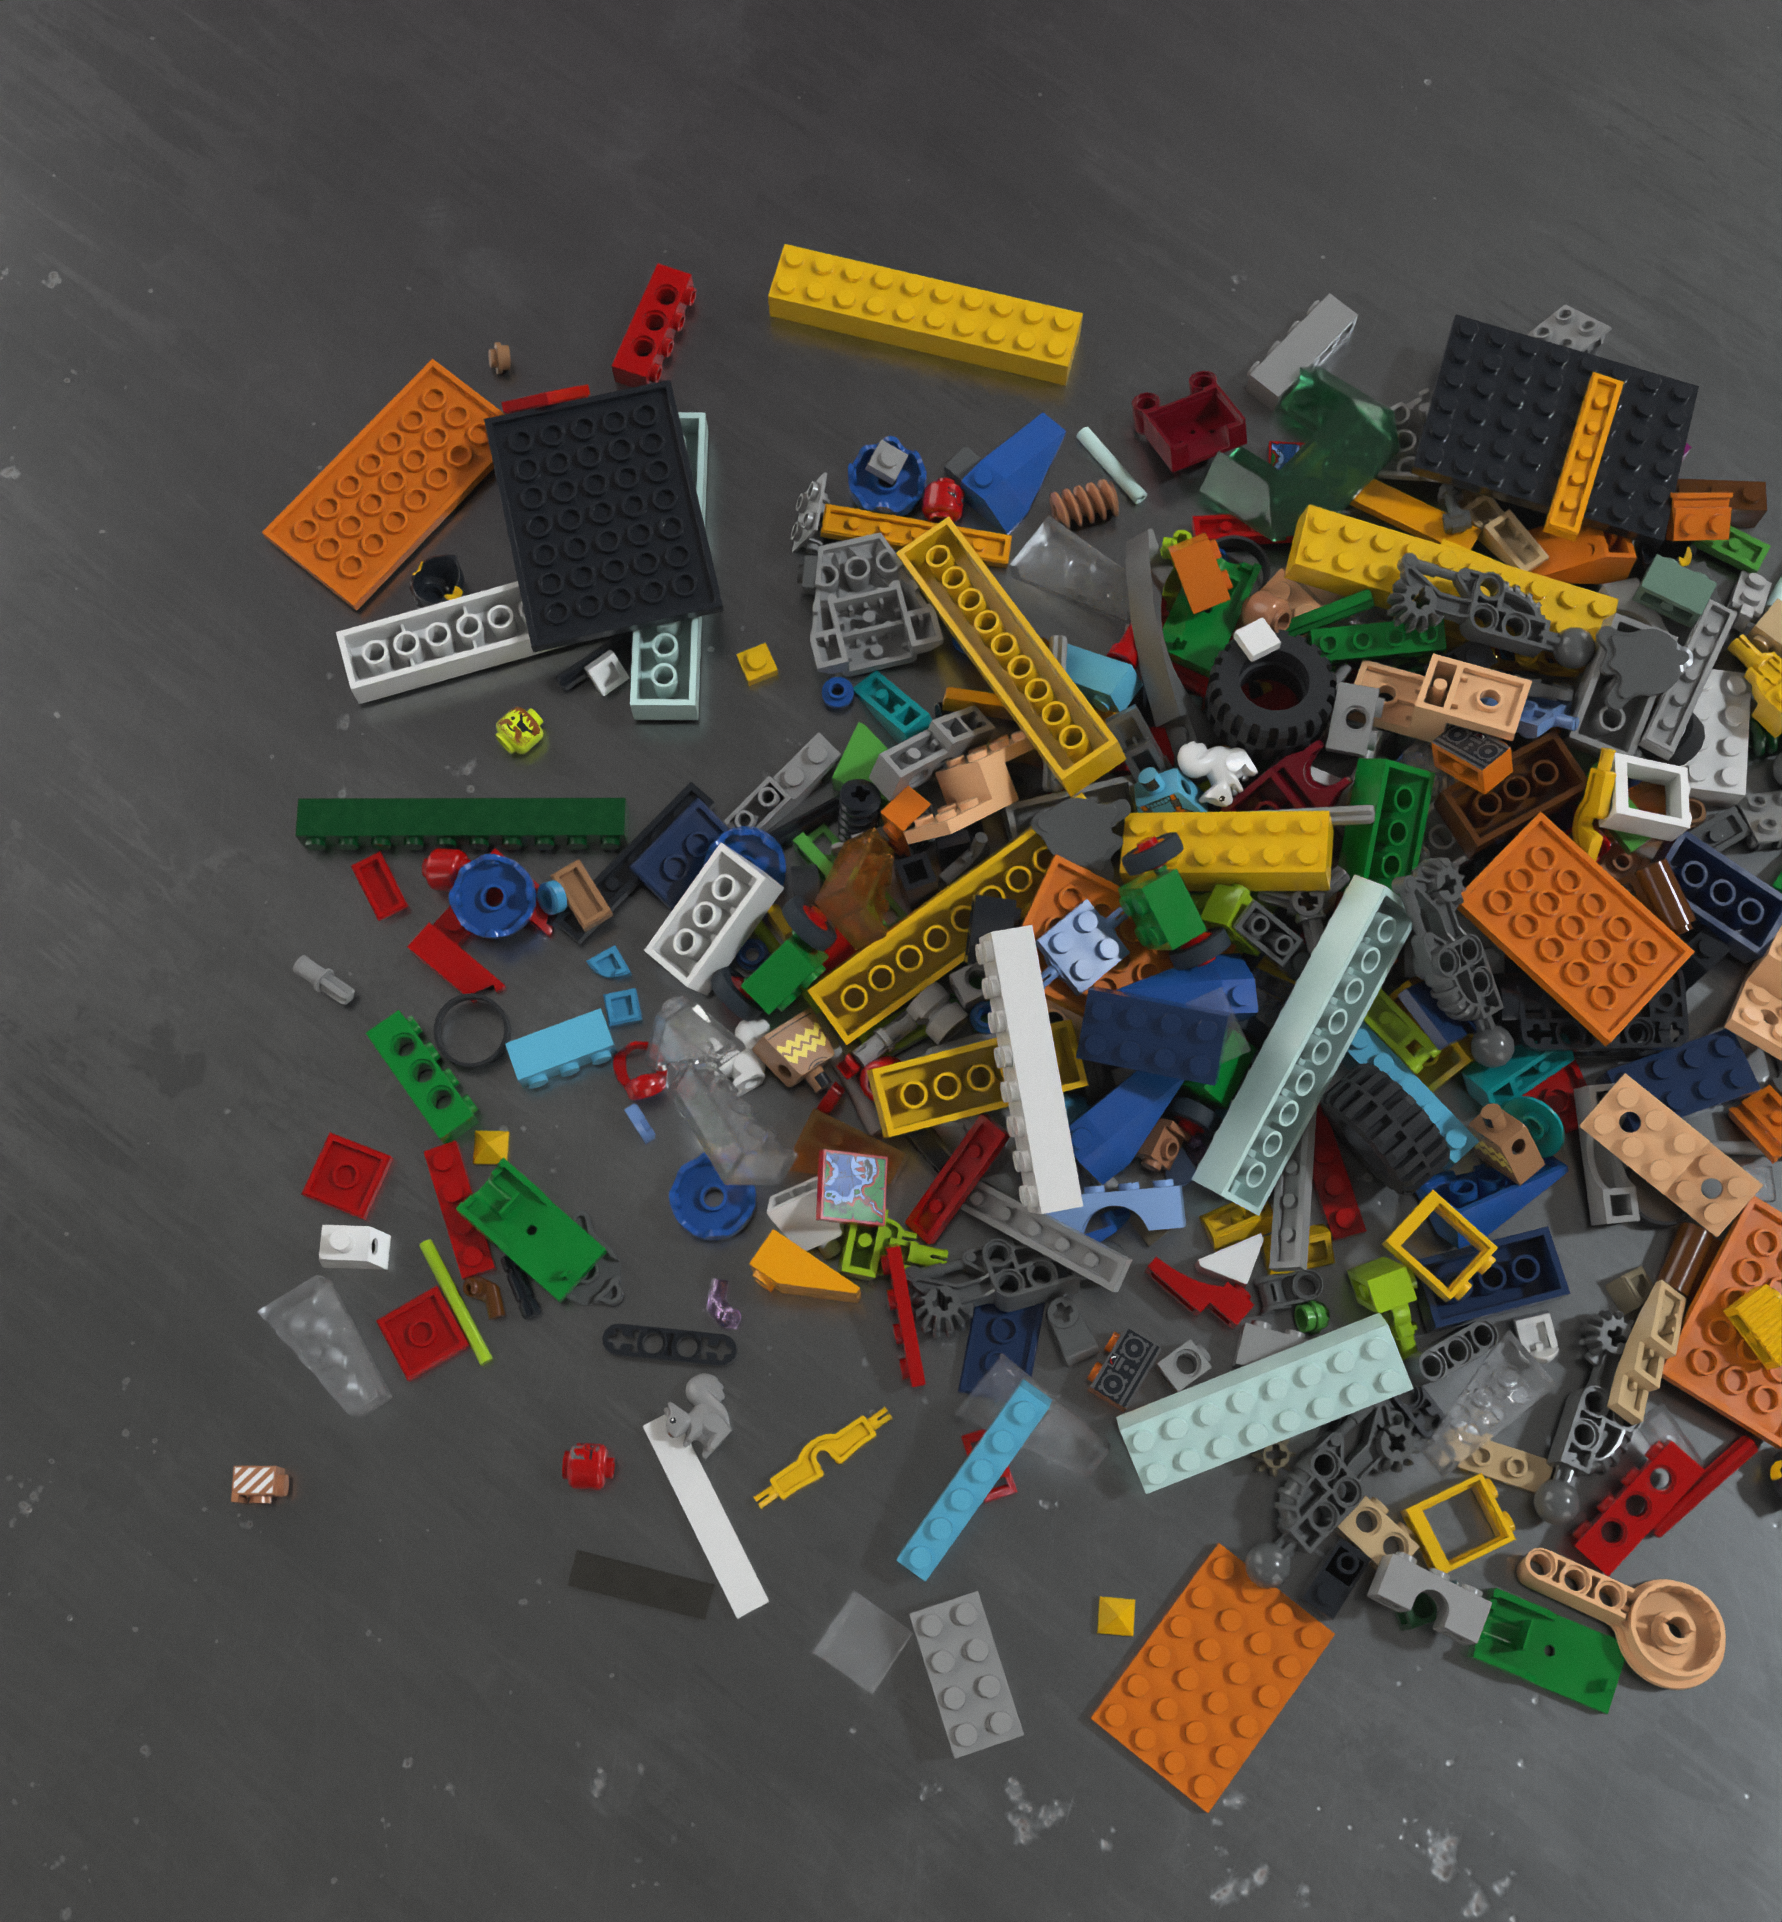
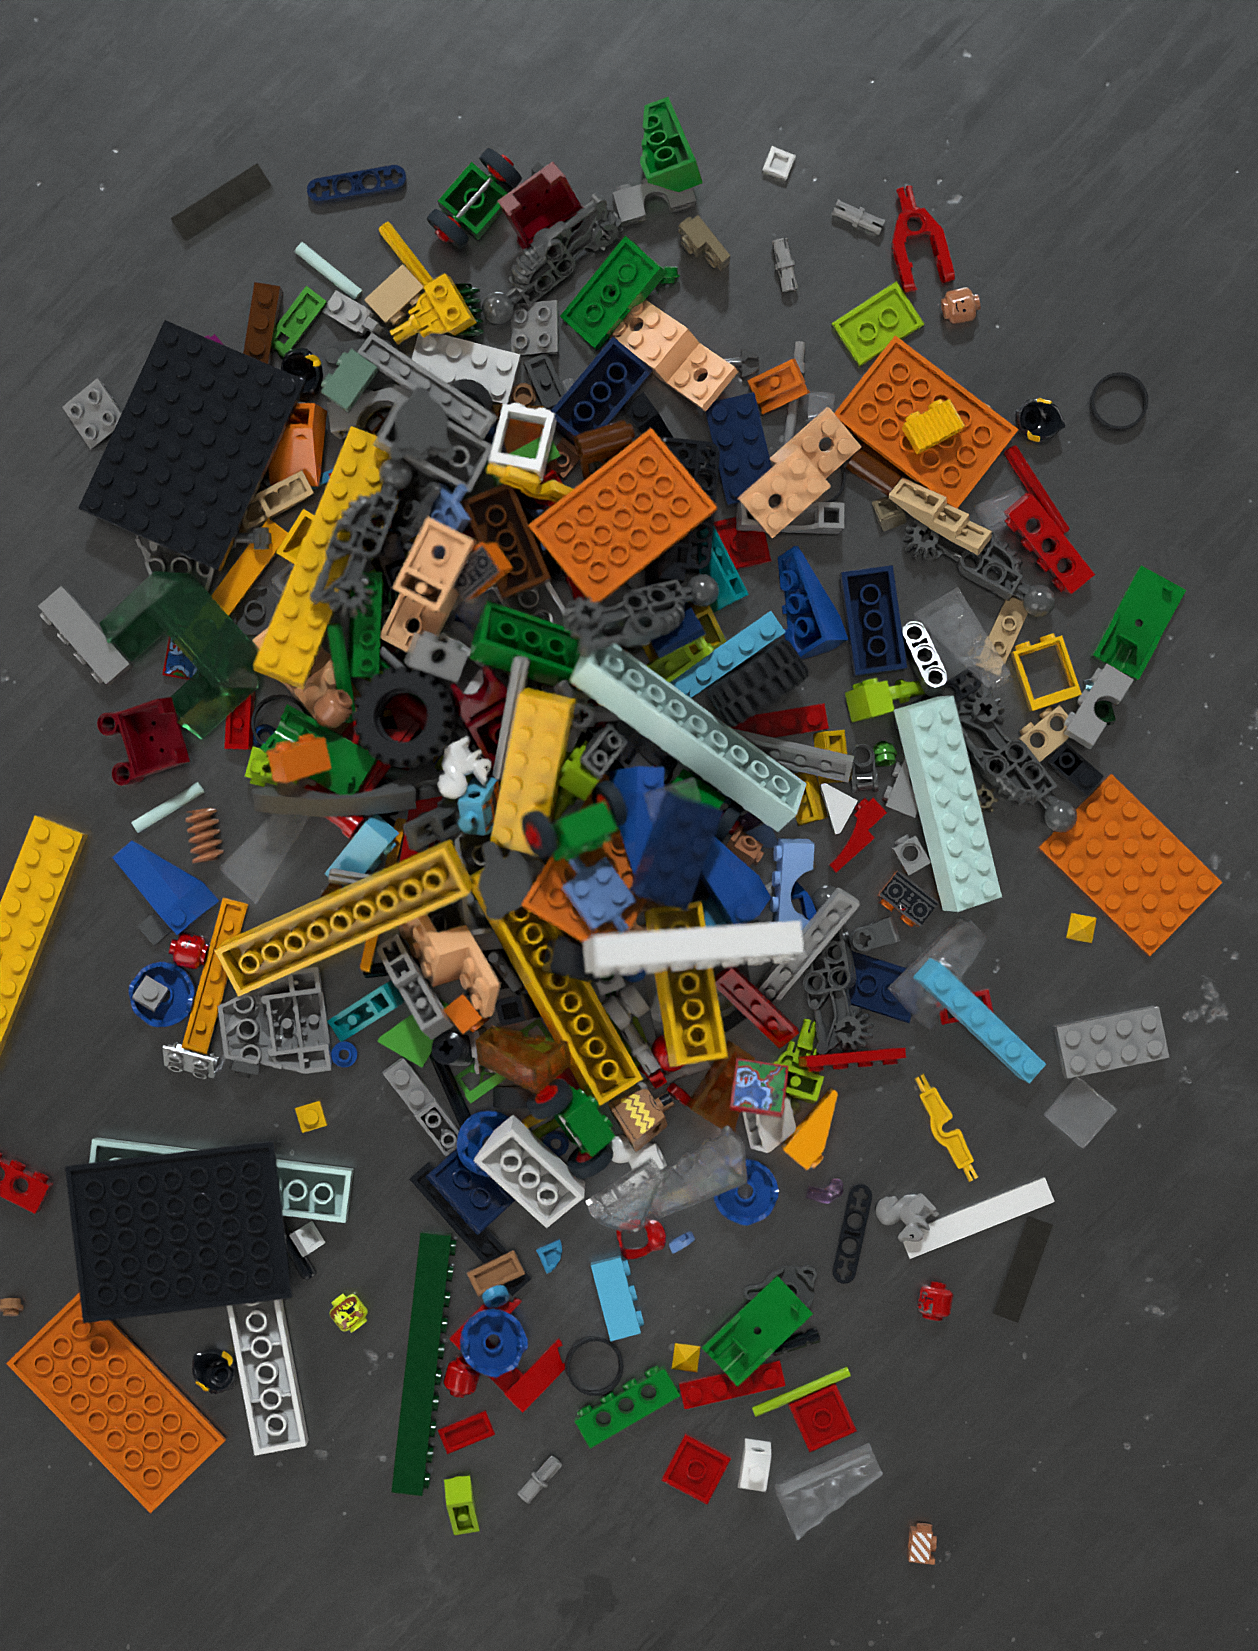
camera: 85 degrees left, 15 degrees up
reddish brown arm [462,1276,506,1320] -> none
red tile [501,384,591,414] -> none
dark azure tile [603,988,643,1029] -> none
white tile [1233,617,1281,662] -> none
yellow window [1382,1190,1498,1302] -> none
medium nougat torso [1468,1103,1545,1186] -> none
teal dish [1503,1096,1565,1158] -> none
white plate [1513,1310,1559,1364] -> none
light nougat beam [1516,1548,1726,1690] -> none
light orange tile [1543,372,1624,542] -> none
orange plate [1666,492,1733,541] -> none
none -> lime slope [444,1476,480,1535]

